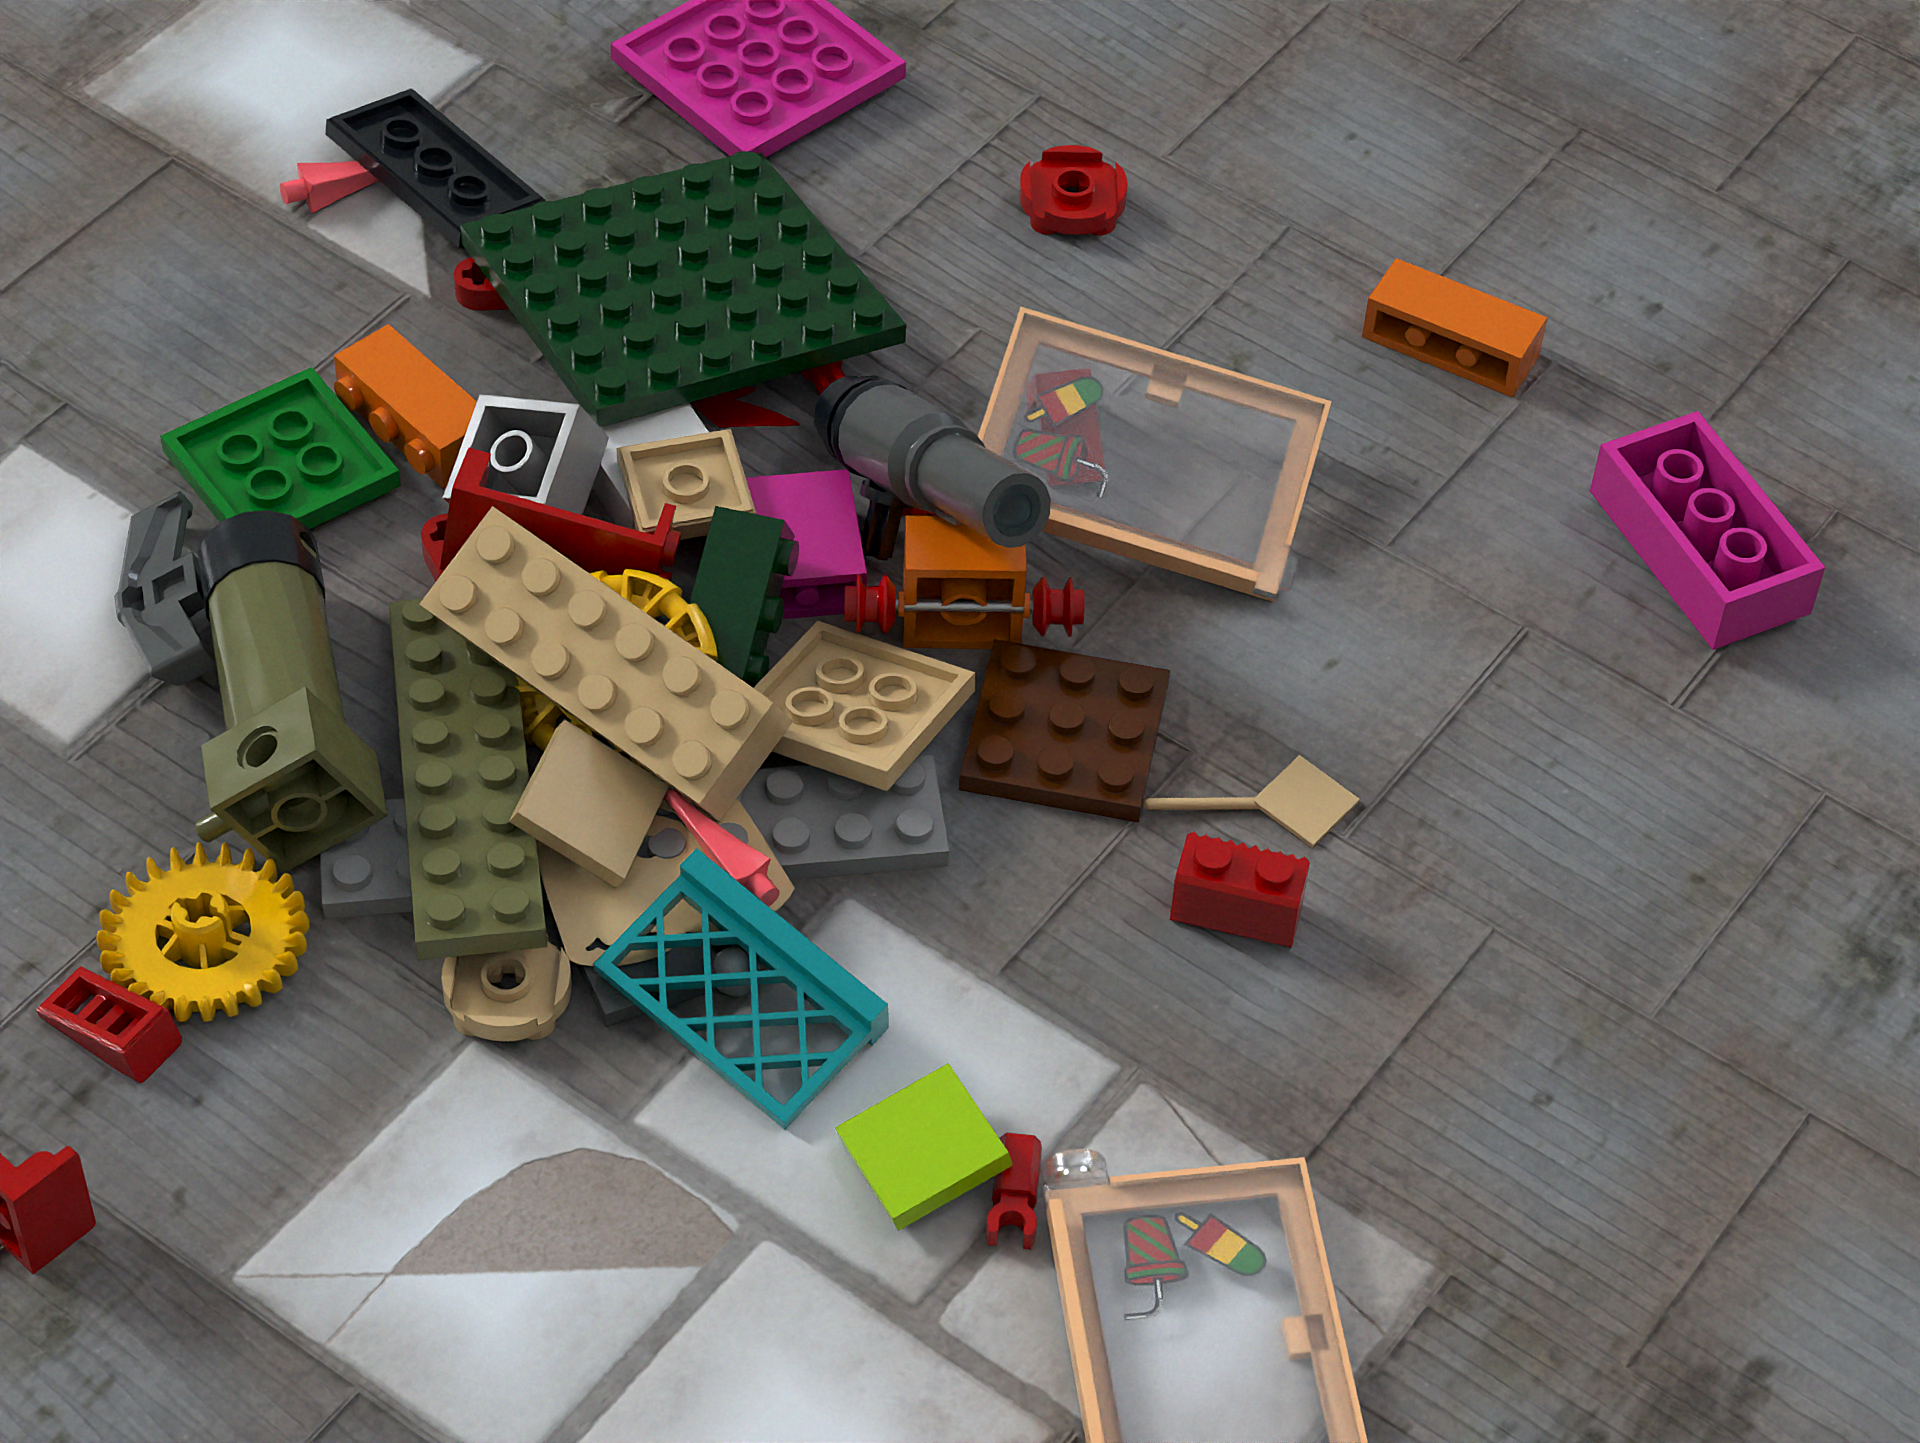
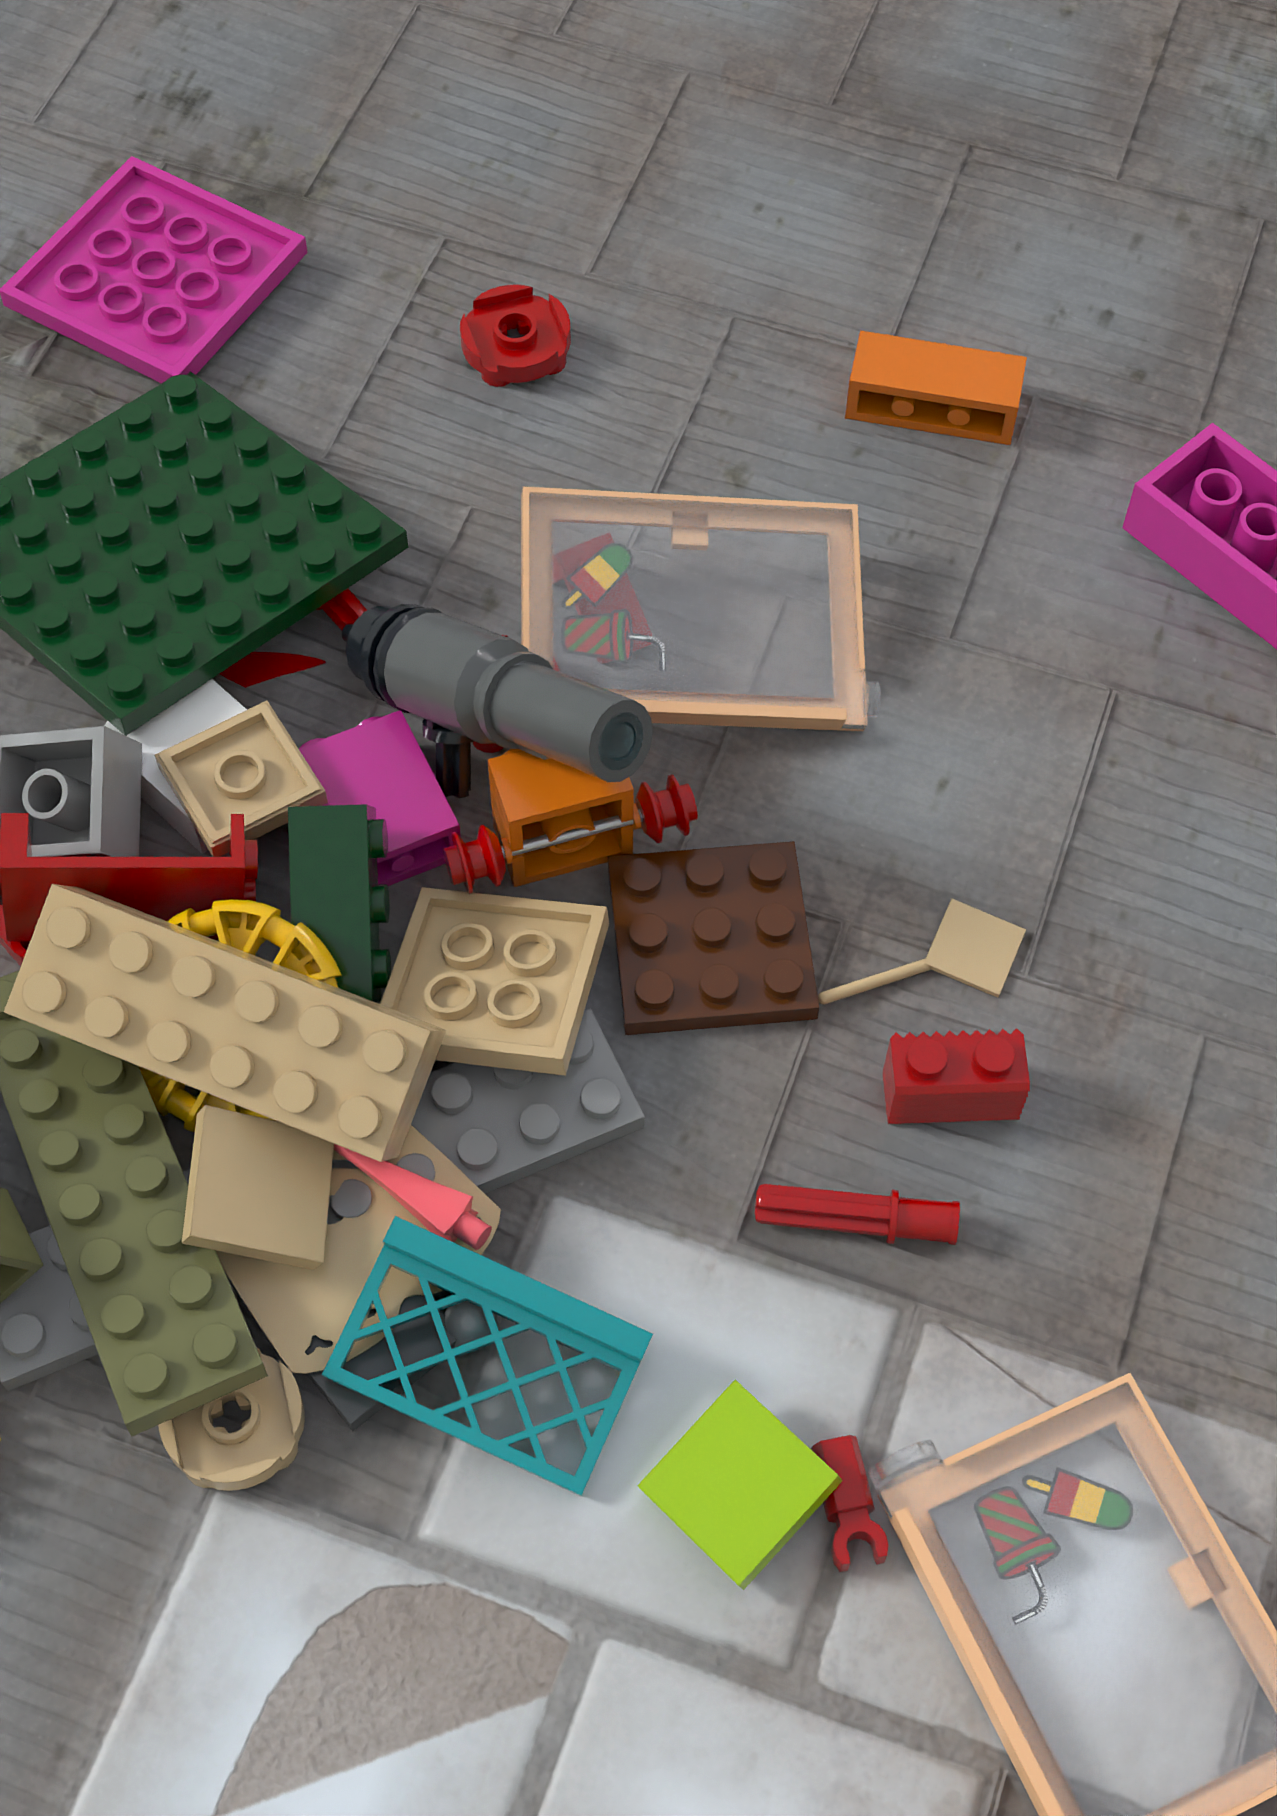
camera: 15 degrees left, 10 degrees up
none -> red axle [755,1184,960,1245]

